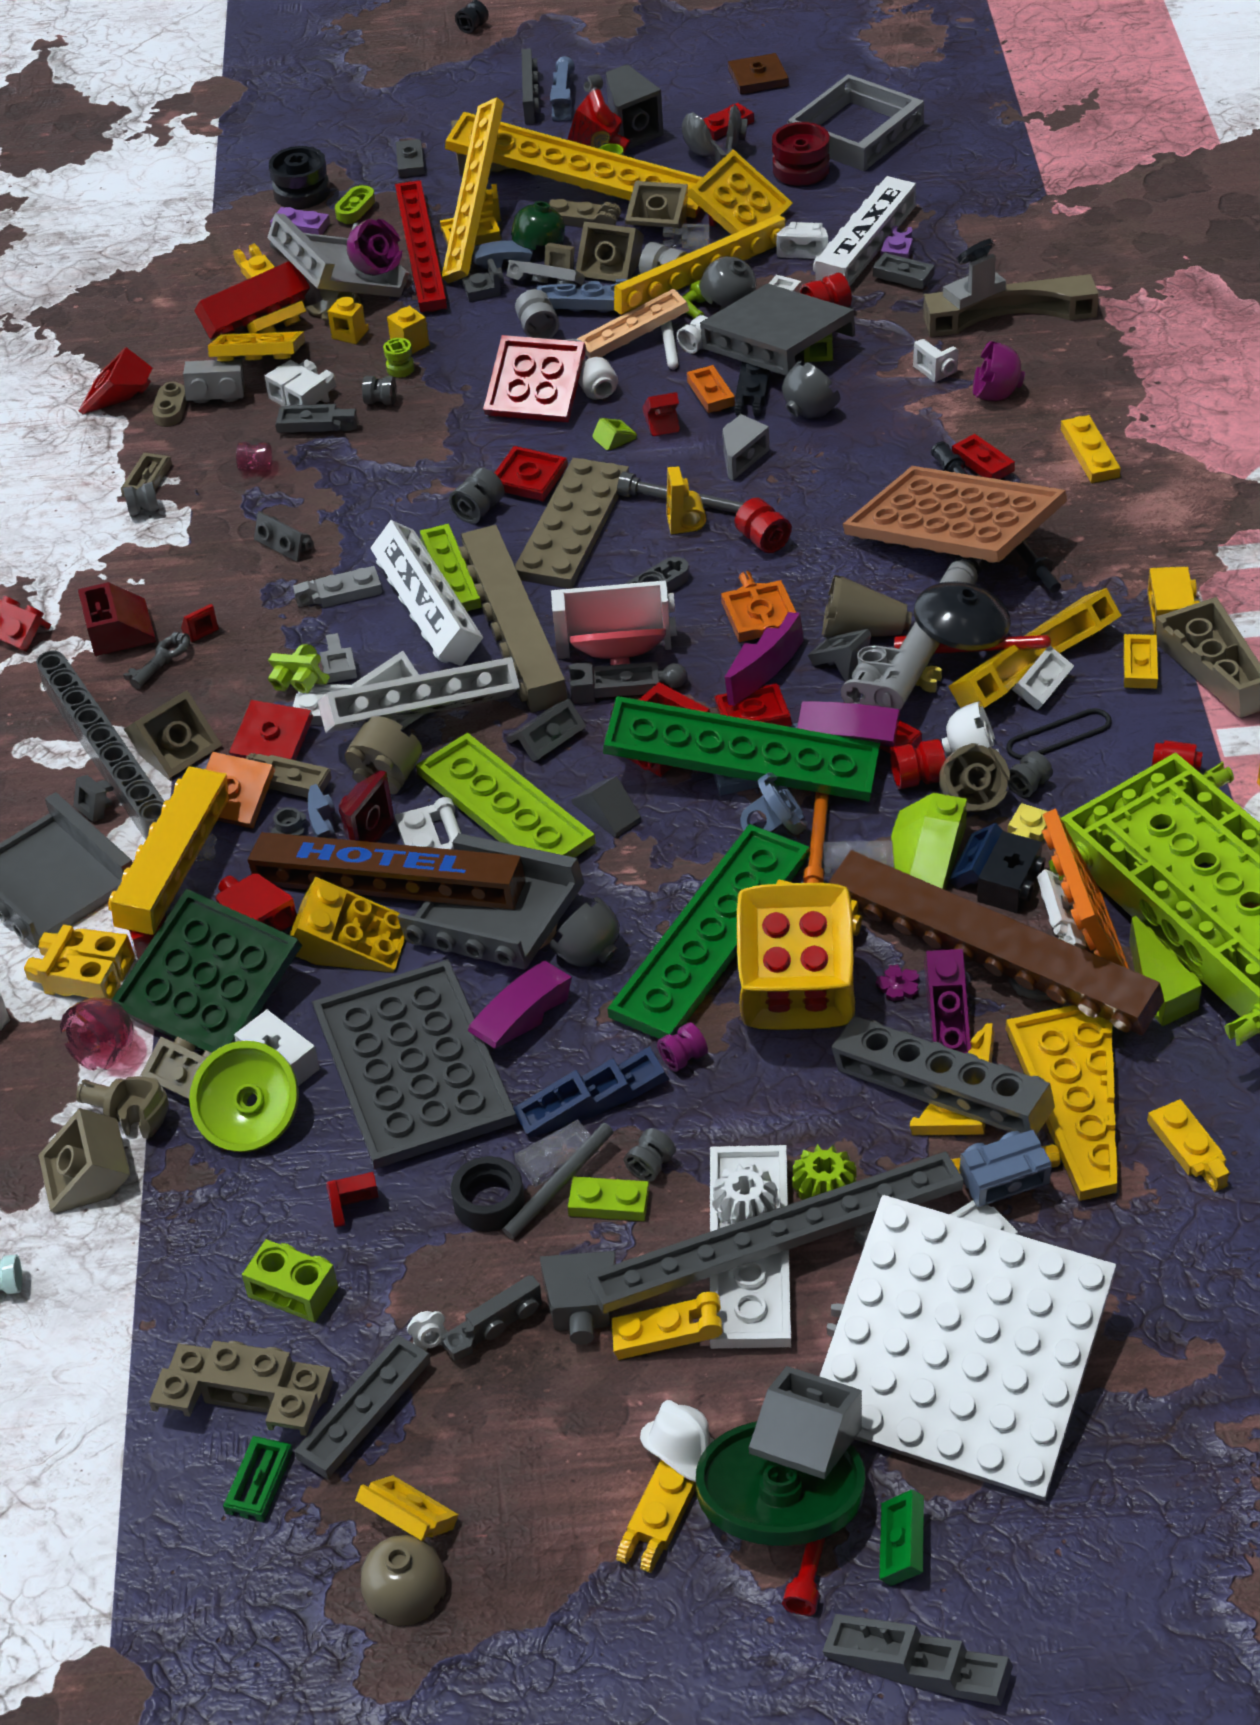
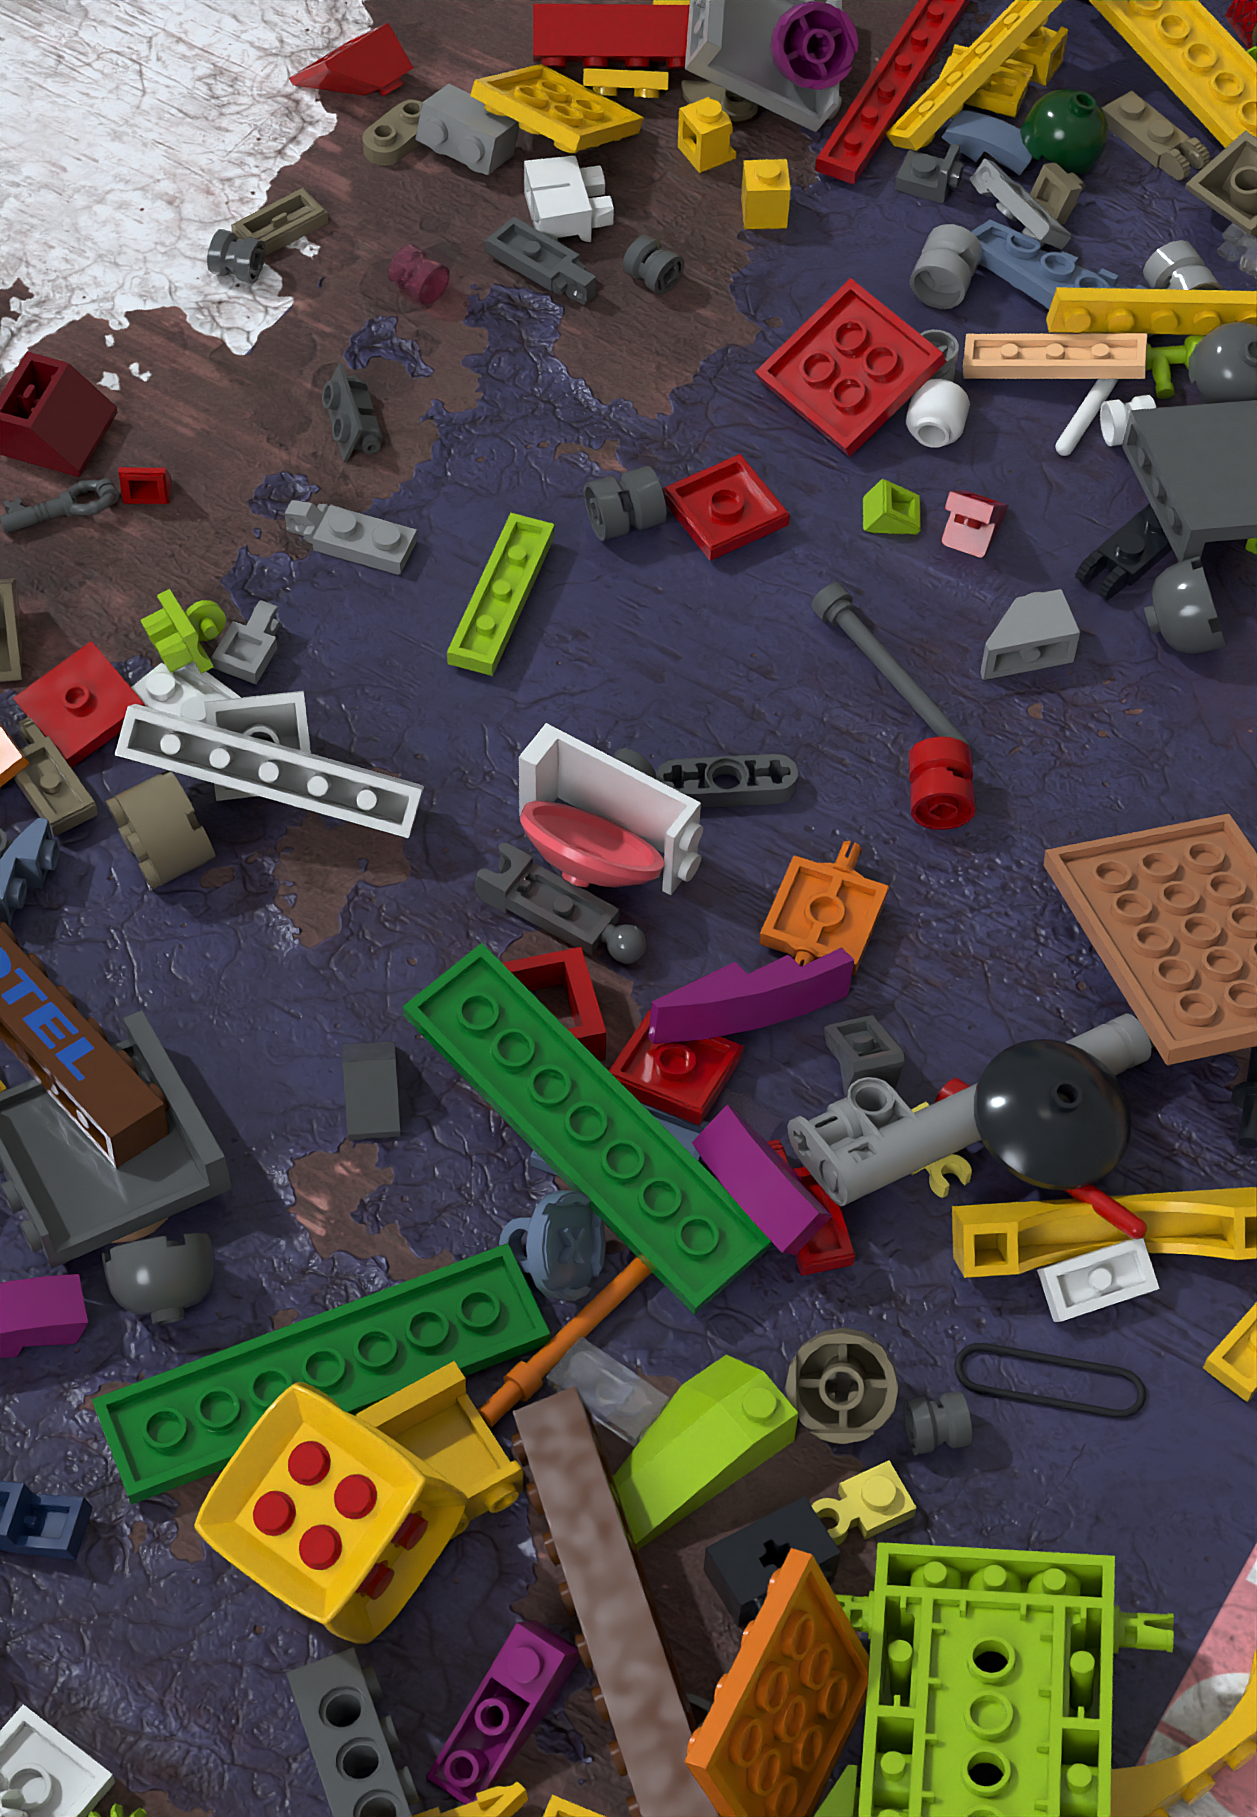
camera: 30 degrees right, 10 degrees up
dark red slope [339,770,395,842] -> none
white brick [370,520,483,666] -> none
lime wheel [383,338,415,378] -> none
white plate [394,797,461,850] -> none
lime plate [416,733,596,858] -> none
dark tan brick [458,525,568,713] -> none
dark grey panel [506,699,586,762] -> none
dark tan plate [515,458,629,589] -> none
dark tan slope [576,221,644,282] -> none
magenta wheel [657,1022,708,1072] -> none
yellow plate [666,466,706,534] -> none
orange plate [686,365,735,413] -> none
dark tan cone [822,575,912,638] -> none
magenta plant [876,964,919,1001] -> none
red wheel [890,739,946,790] -> none
white cylinder [942,701,1000,757] -> none
dark blue plate [948,823,1003,889] -> none
red brick [1152,740,1203,772] -> none

